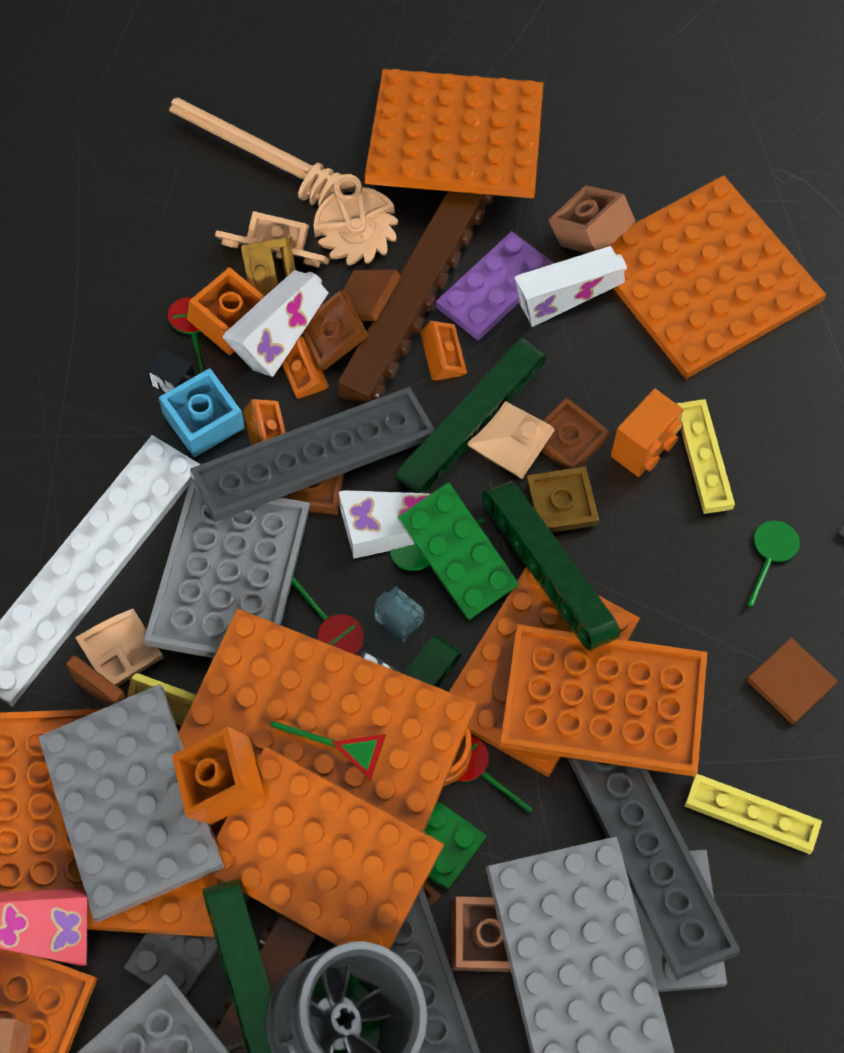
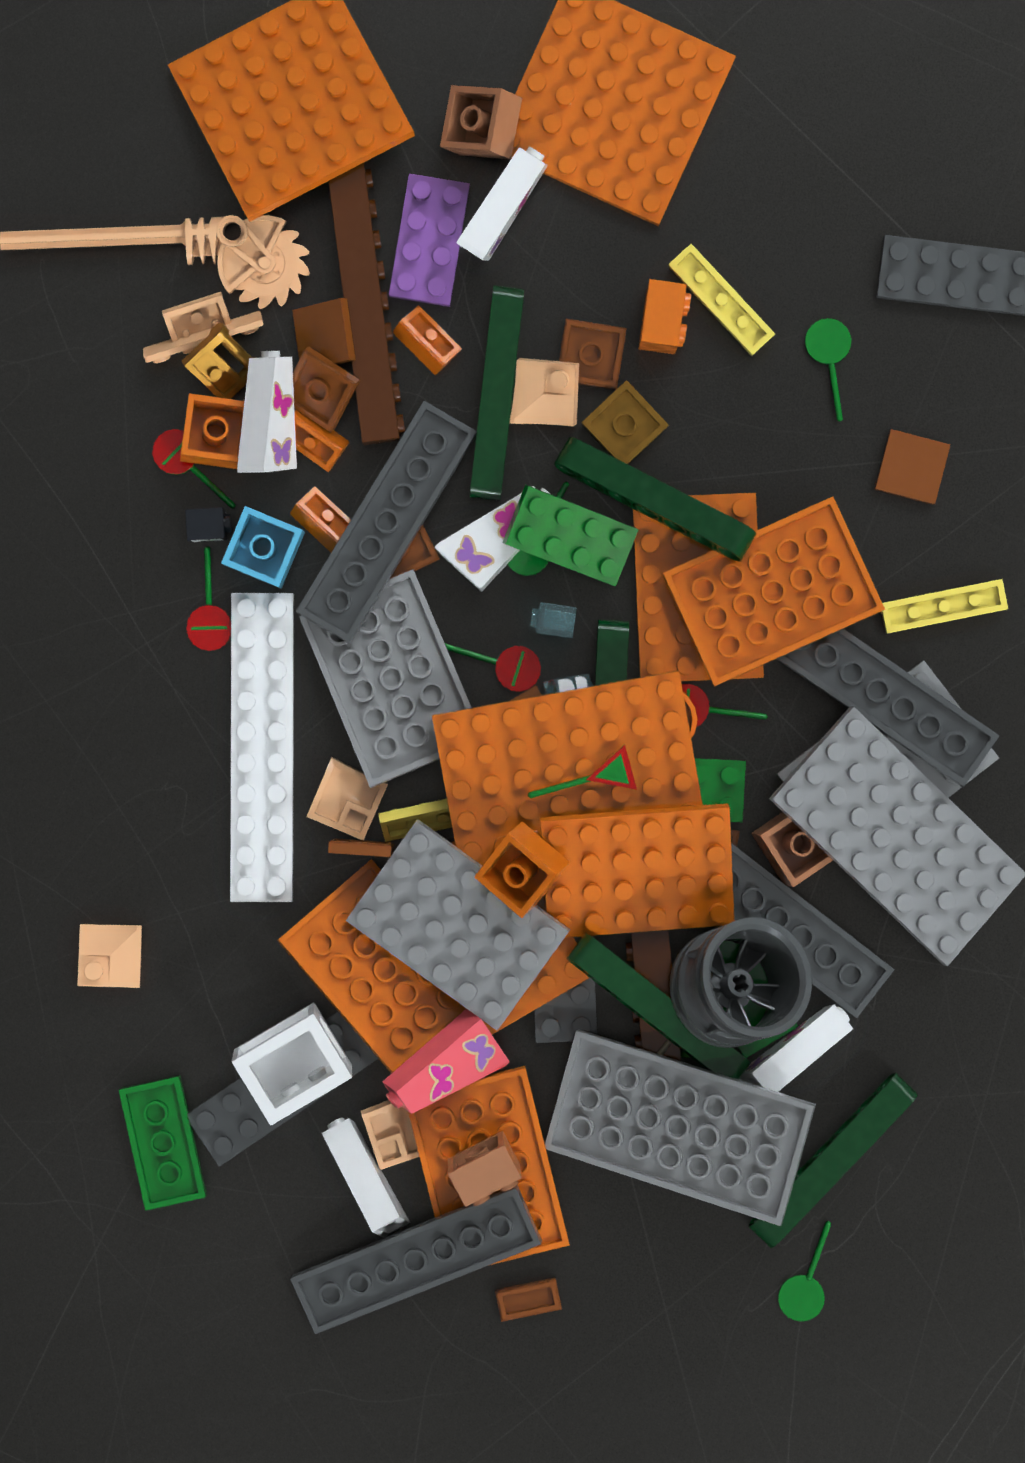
camera: 30 degrees left, 25 degrees up
none -> red piece [186,546,231,651]

